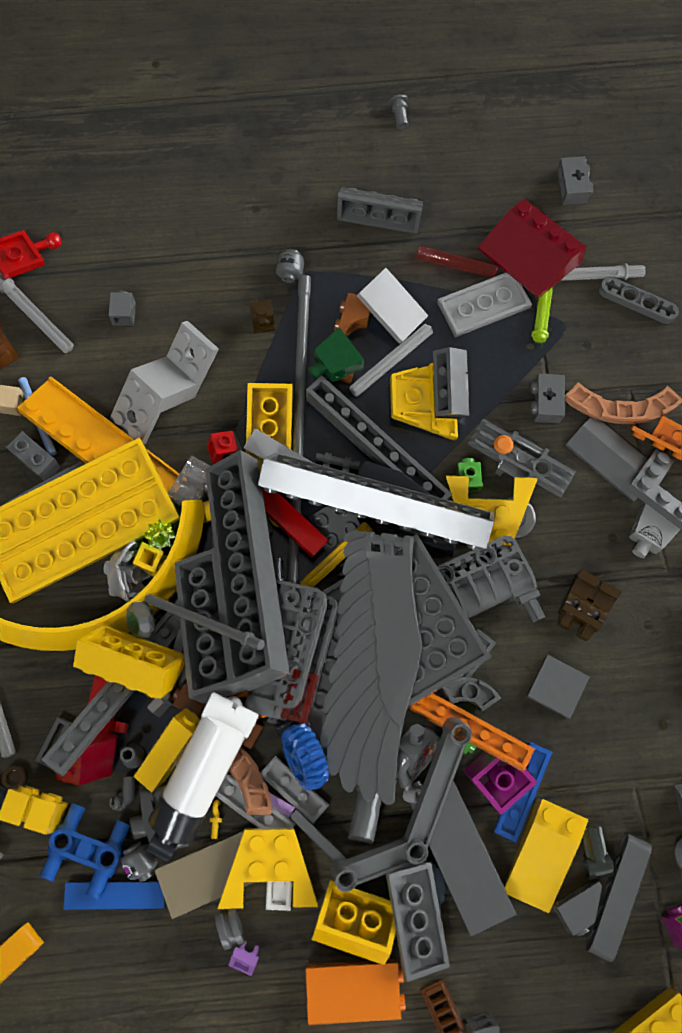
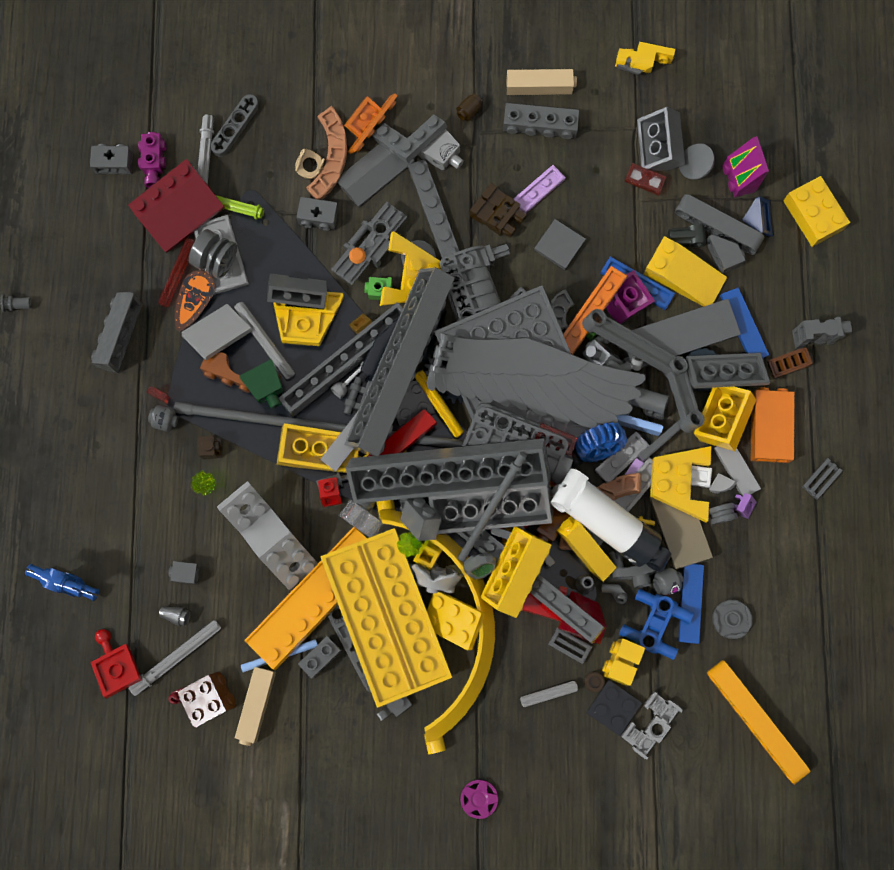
camera: 80 degrees left, 5 degrees up
none -> blue piece [25,564,99,601]
none -> magenta brick [138,132,167,188]
none -> clear red tile [147,386,170,404]
none -> flat silver cone [159,606,191,627]
none -> sticker [175,270,215,331]
none -> dark grey wheel [189,229,237,279]
none -> clear neon green gear [191,470,215,496]
none -> tan piece [295,149,325,179]
none -> light grey hinge [330,361,364,399]
none -> pearl gold plate [349,313,372,334]
none -> dark grey hinge [400,498,441,541]
none -> dark grey plate [408,159,459,266]
none -> yellow plate [427,590,485,650]
none -> lavender tile [514,165,565,213]
none -> light blue tile [617,414,663,436]
none -> clear red piece [624,163,666,196]
none -> light grey tile [709,473,737,493]
none -> dark grey tile [712,600,752,639]
none -> light grey tile [714,447,761,497]
none -> blue tile [720,288,769,359]
none -> dark blue slope [742,196,773,237]

